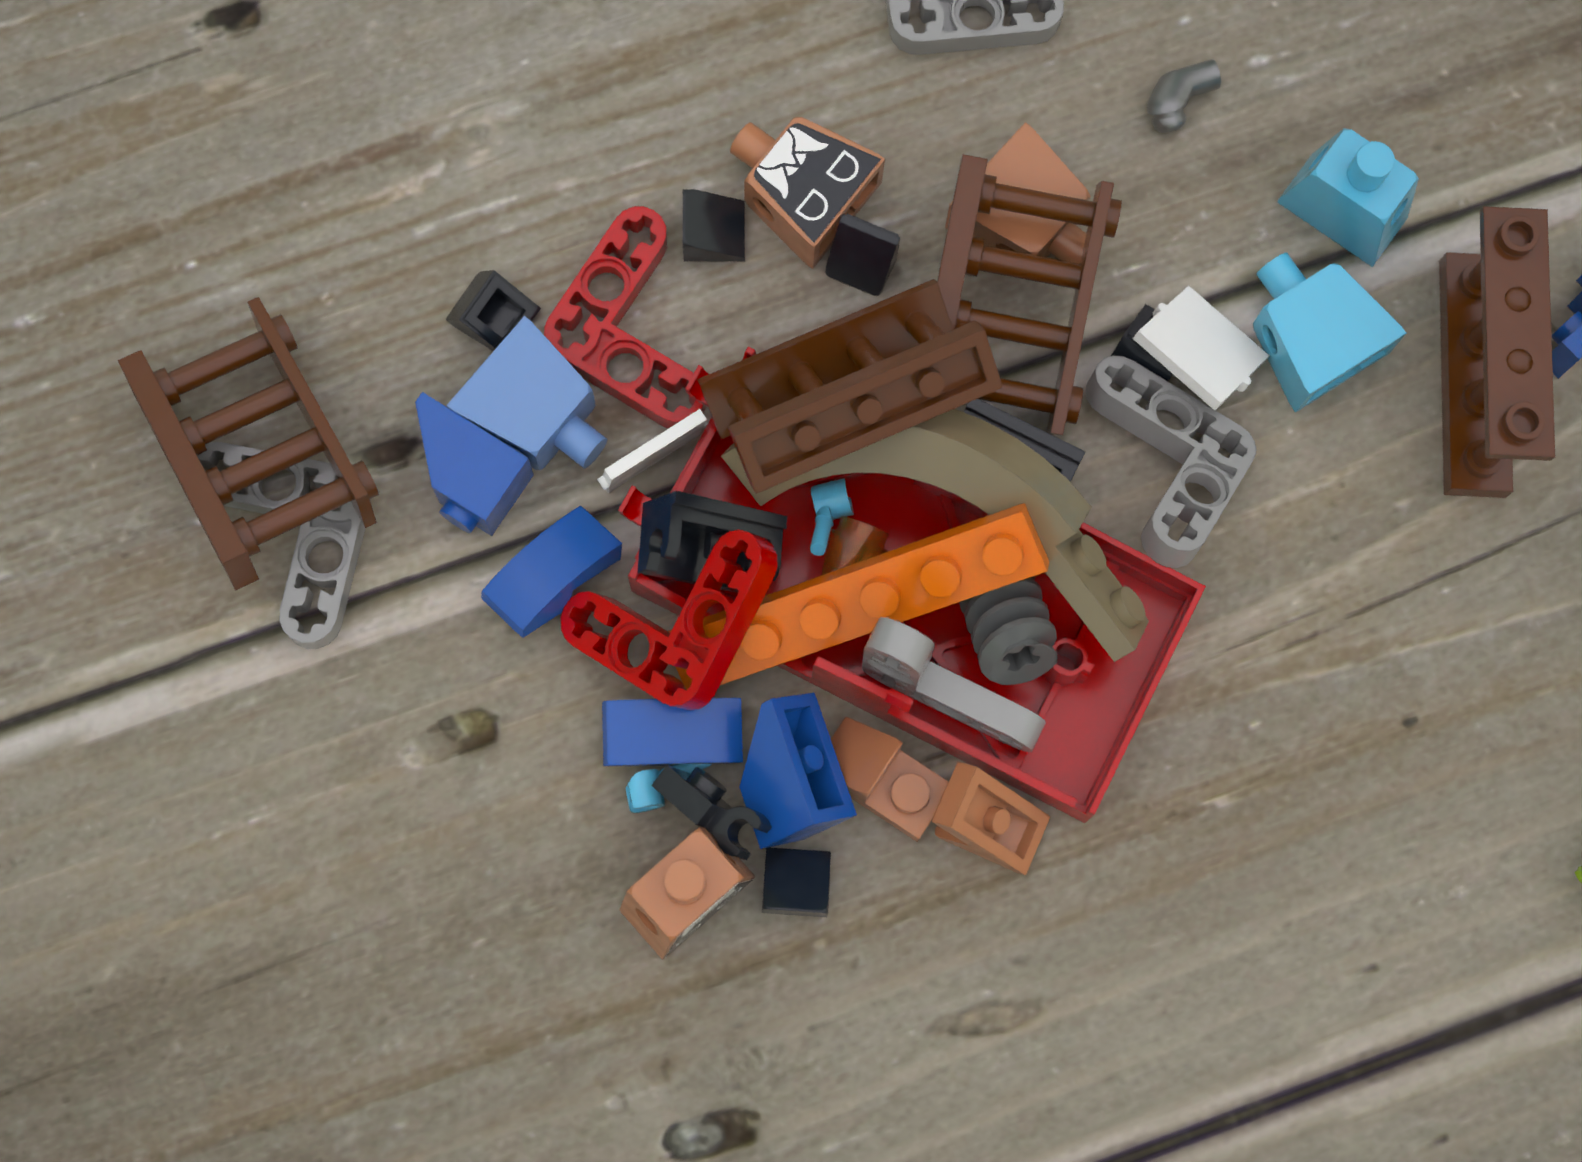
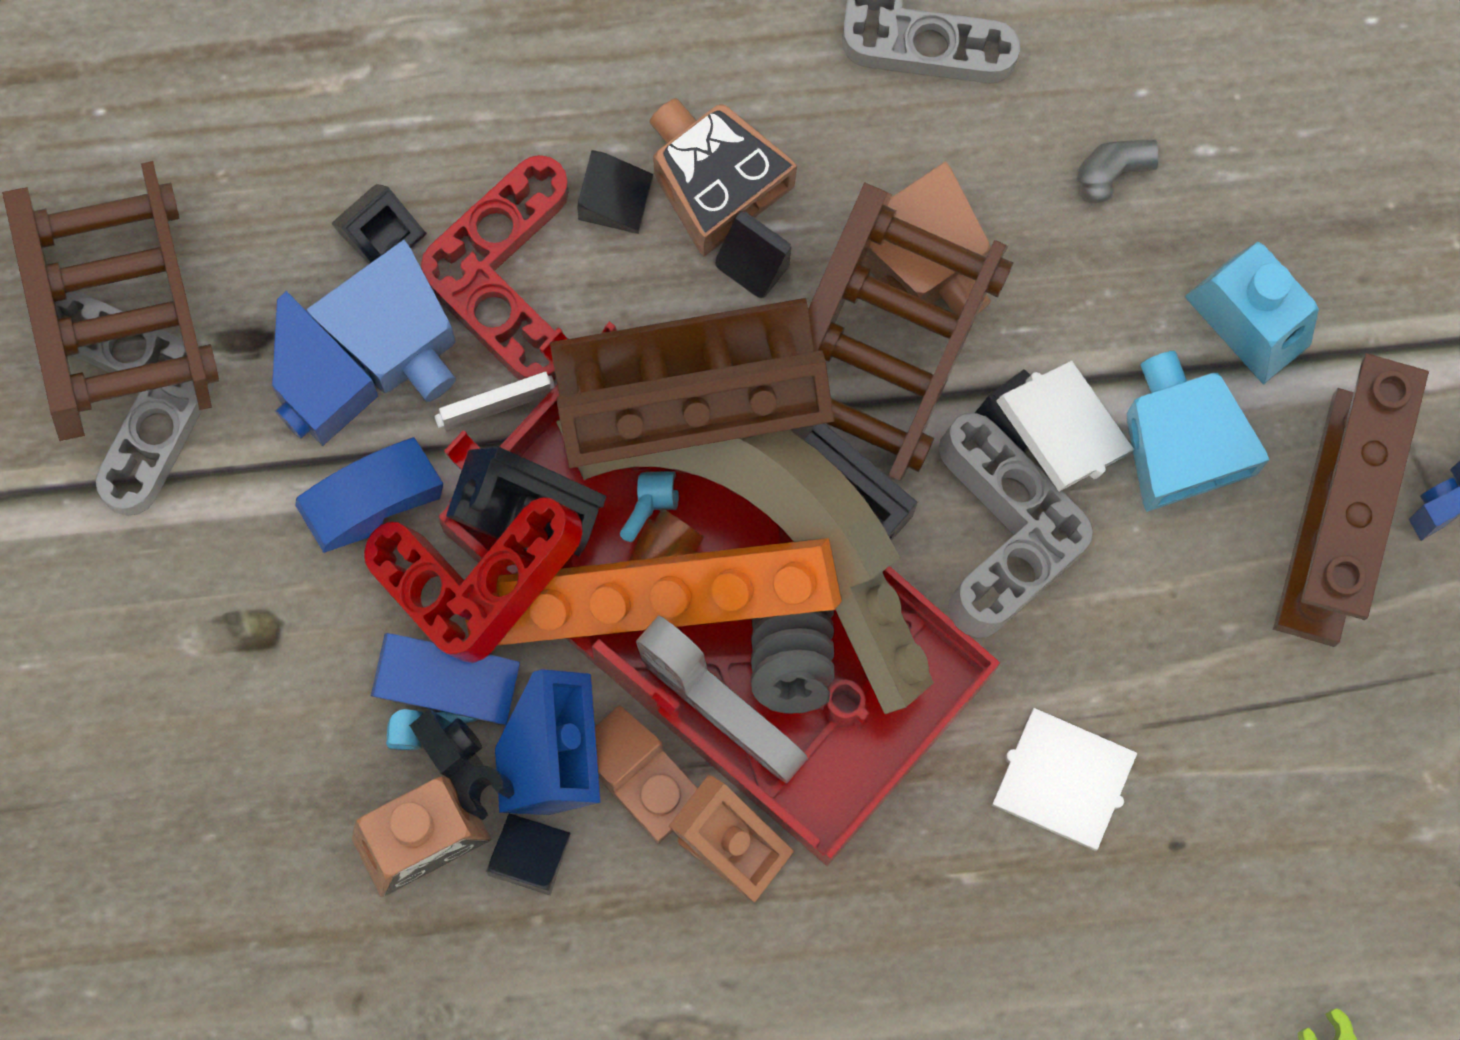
camera: 15 degrees right, 0 degrees up
none -> white piece [992,708,1137,851]

